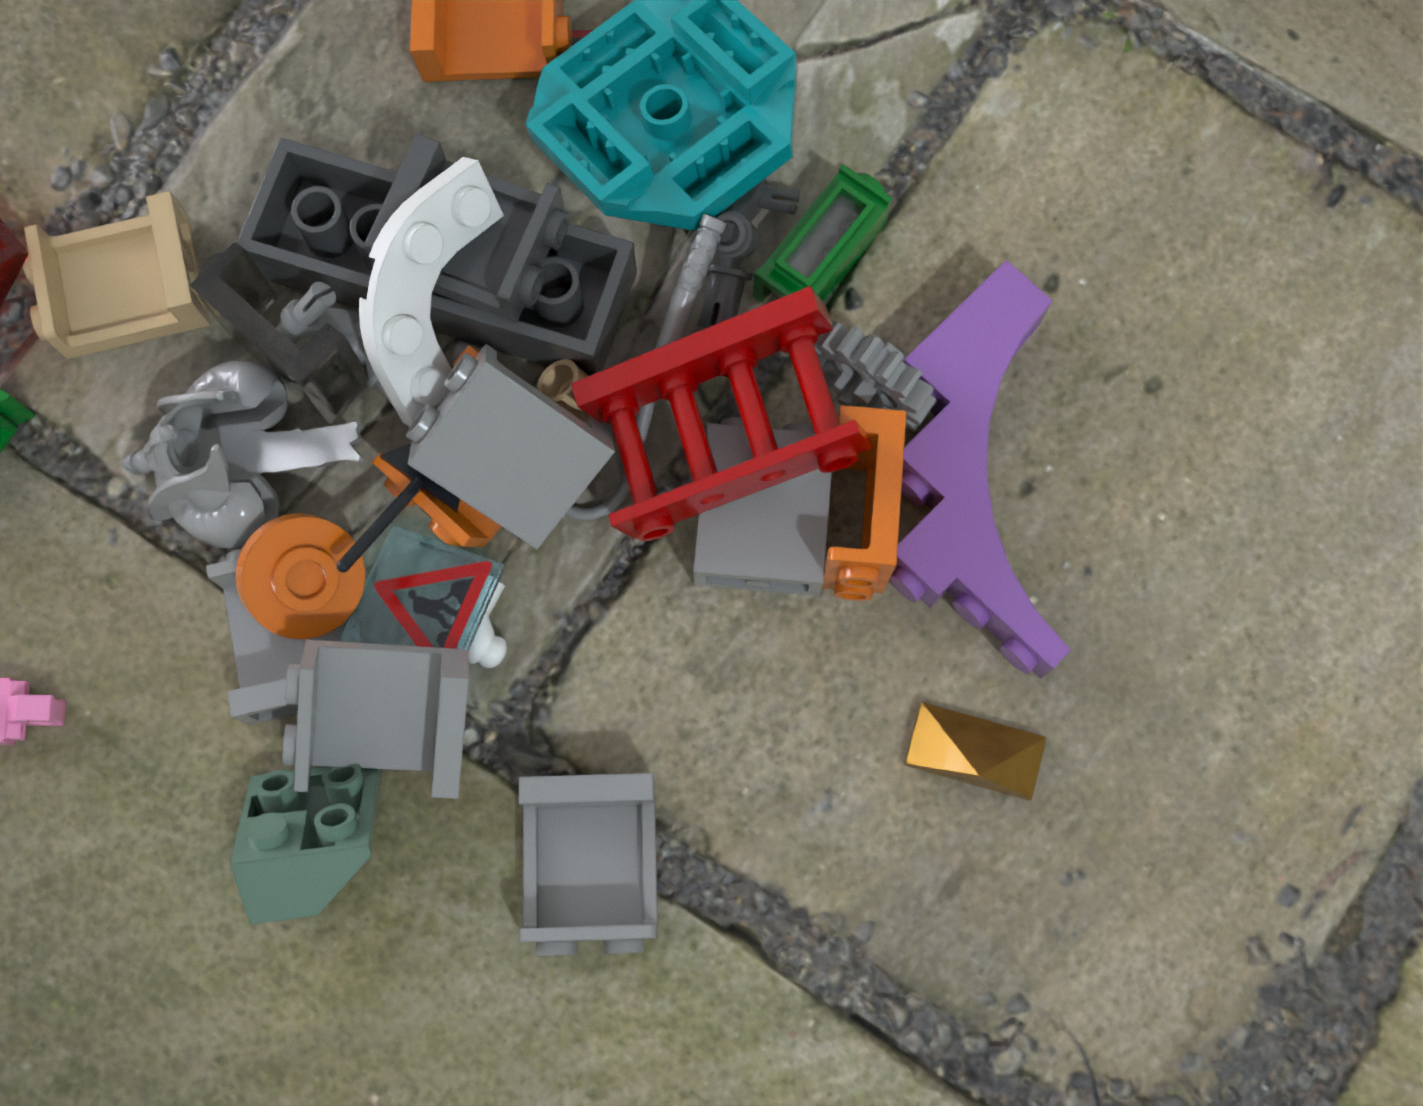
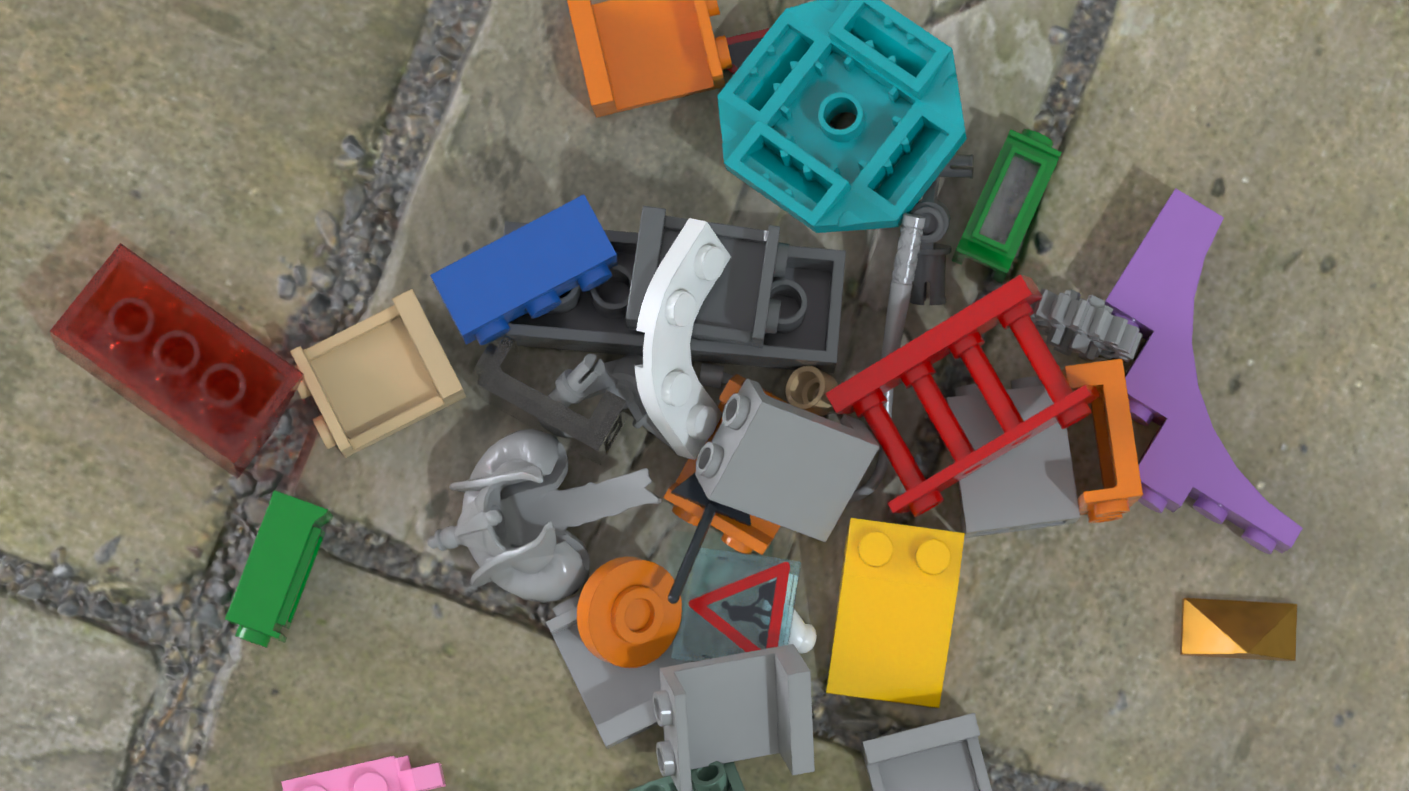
camera: 15 degrees left, 5 degrees up
none -> blue brick [430,194,618,345]
none -> yellow slope [826,518,965,709]

